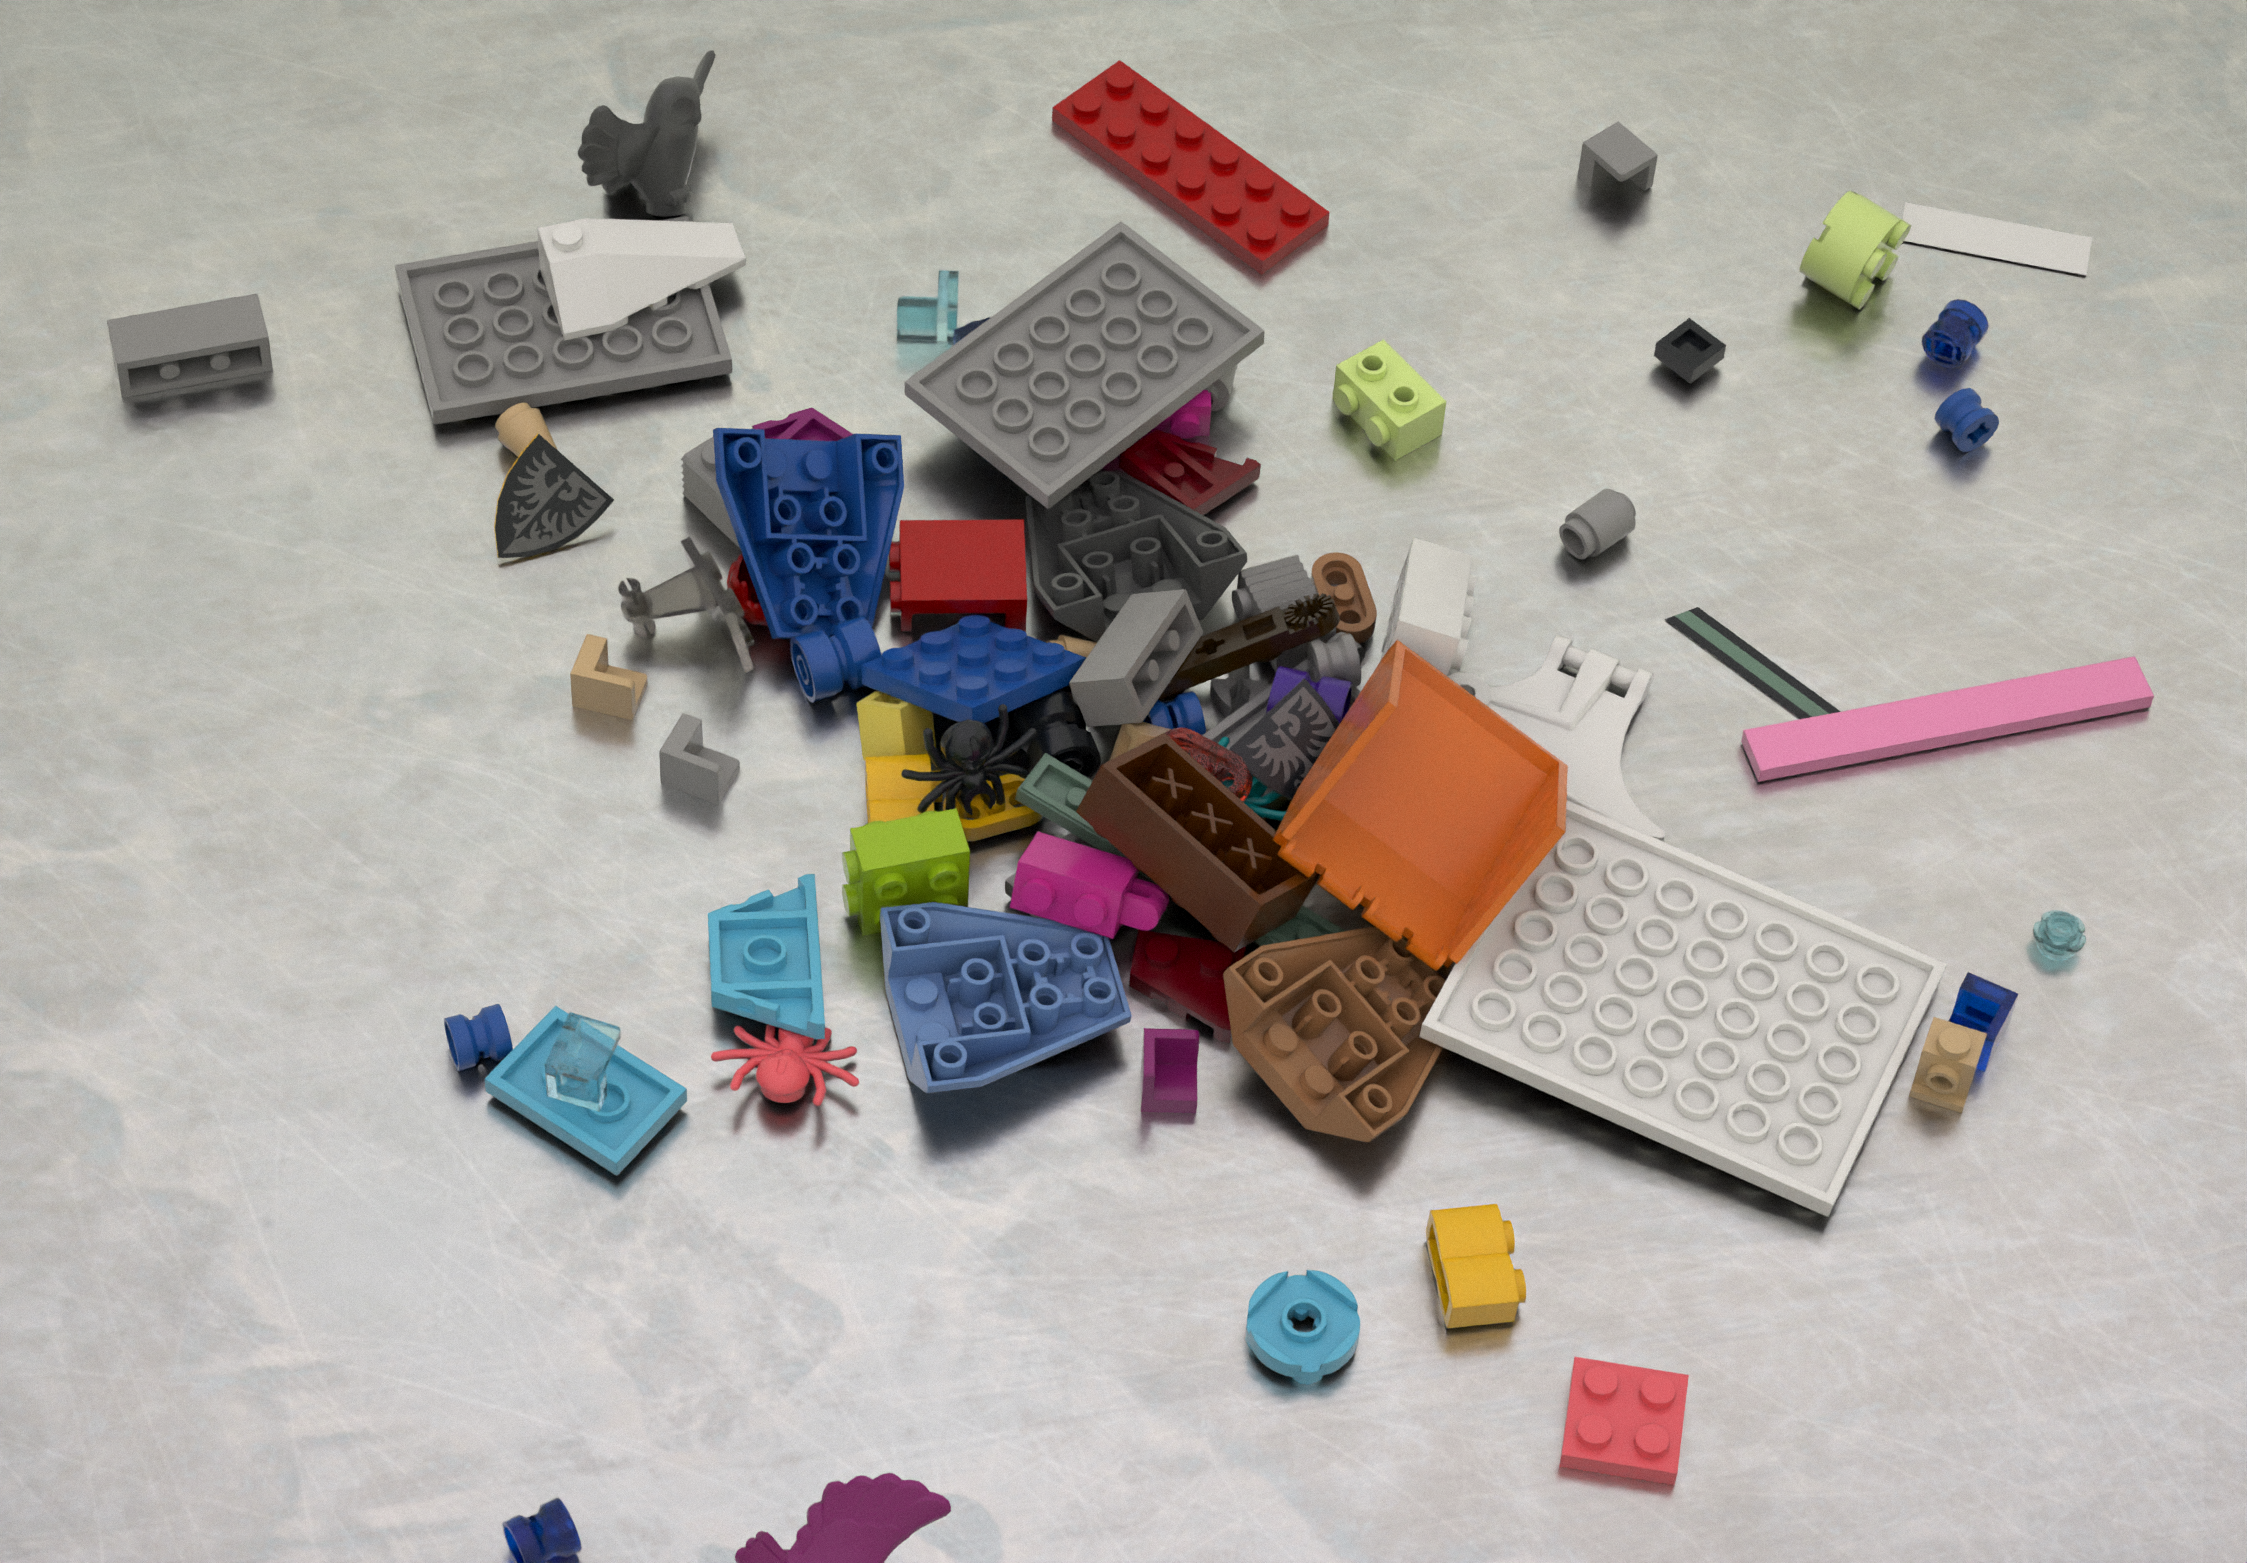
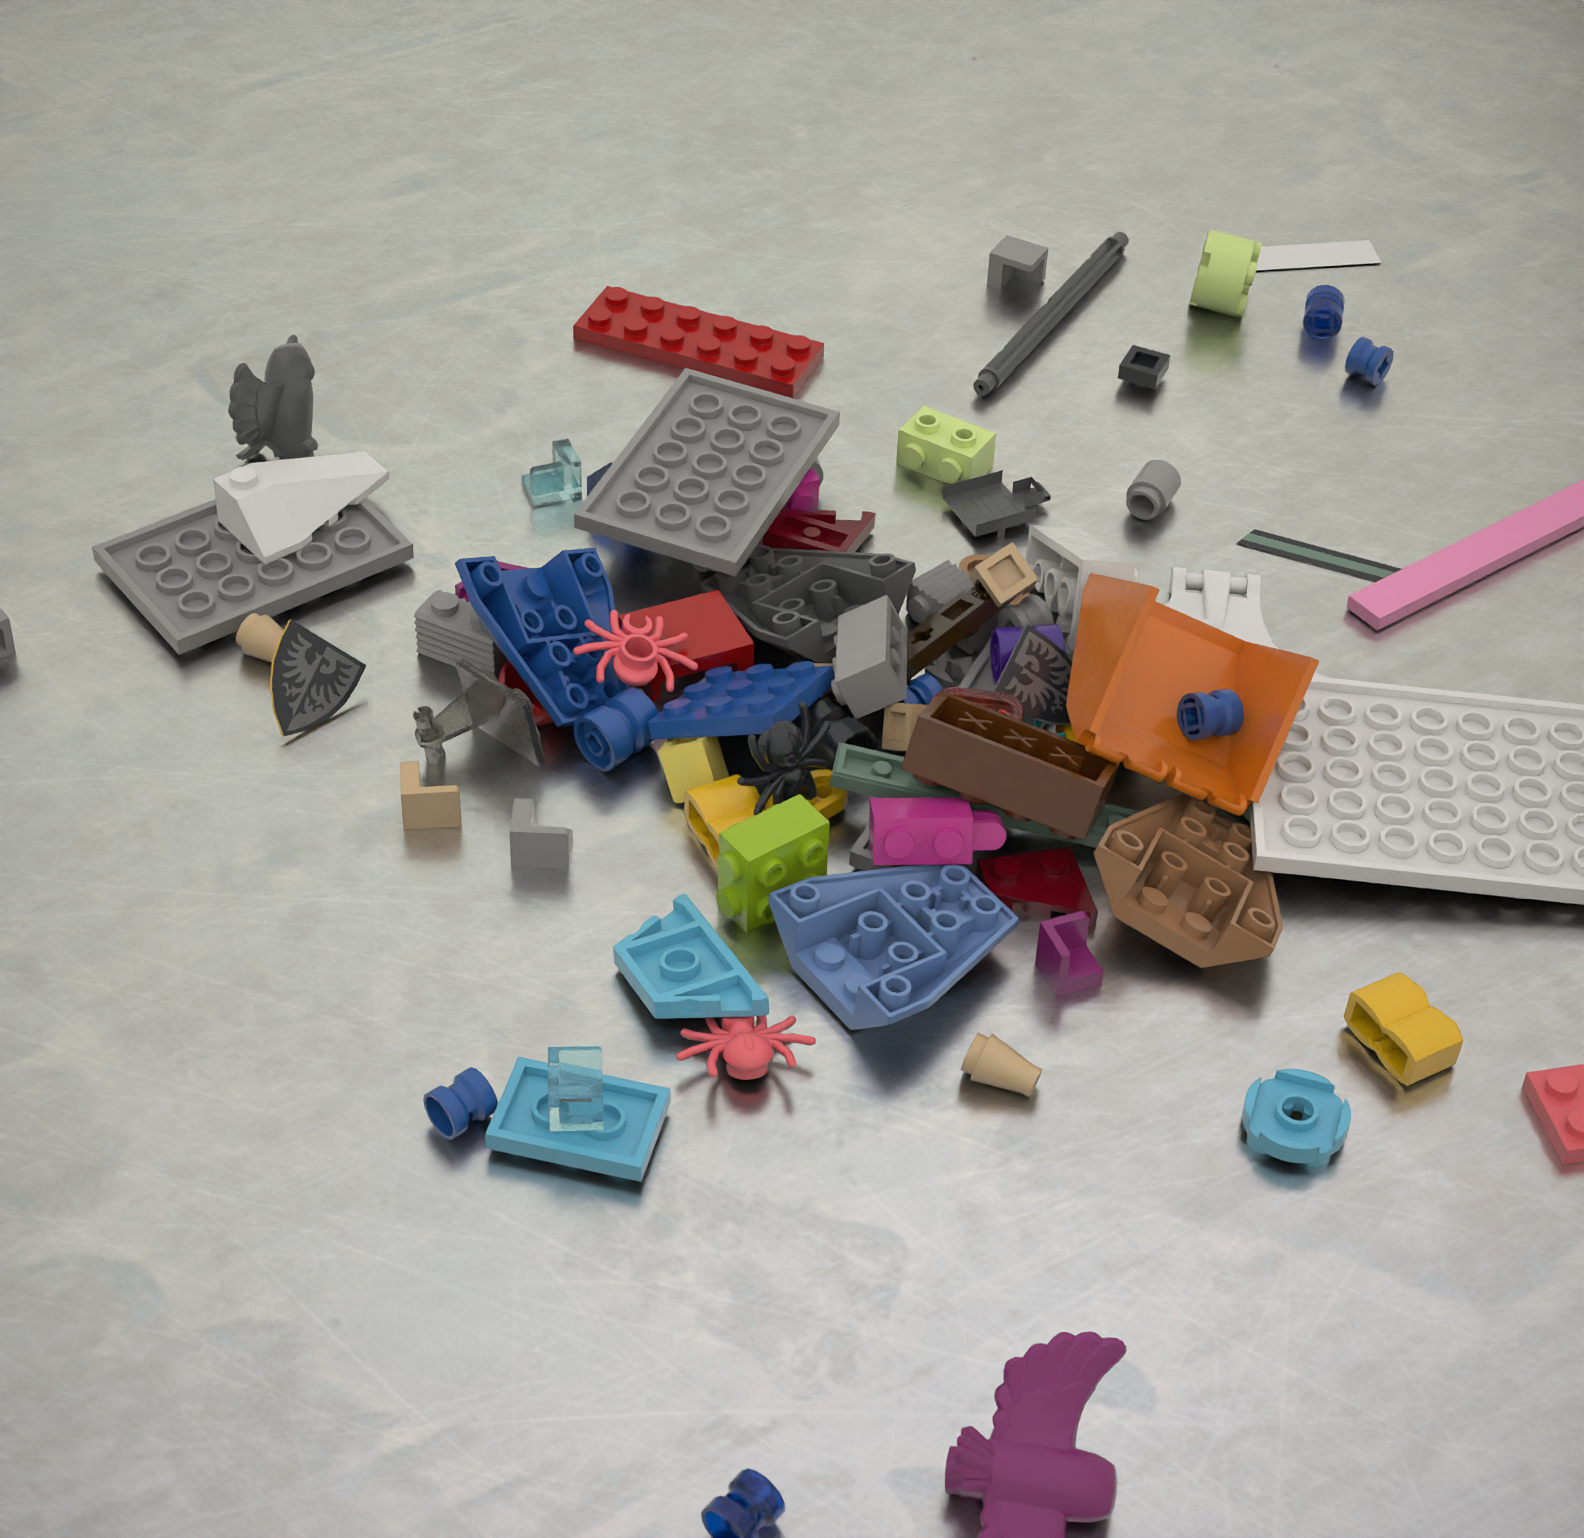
camera: 20 degrees left, 10 degrees down
none -> coral animal [573,610,698,692]
none -> dark grey piece [943,470,1051,537]
none -> tan cone [961,1032,1043,1097]
none -> tan panel [969,542,1038,608]
none -> dark grey piece [973,232,1129,396]
none -> blue wheel [1177,689,1244,740]

